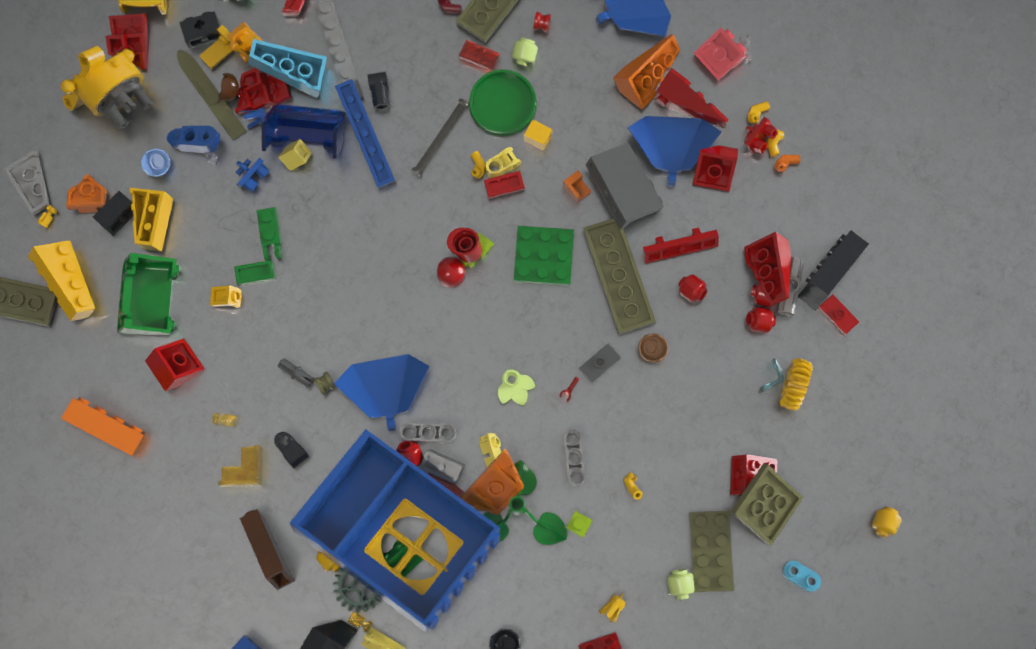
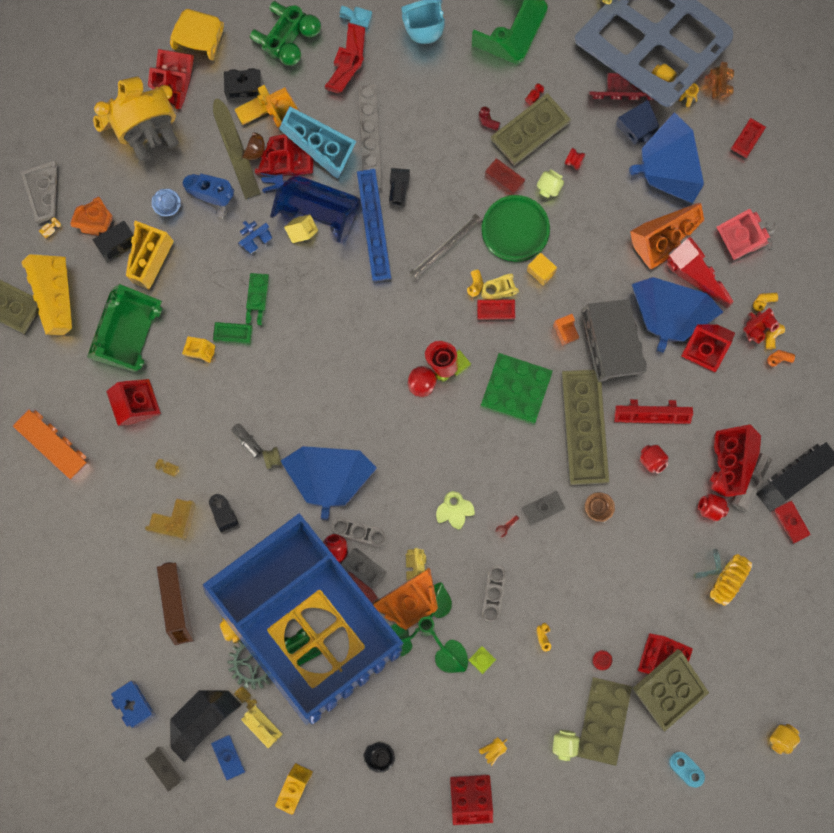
camera: 15 degrees right, 0 degrees up
none -> red plate [593,650,613,670]

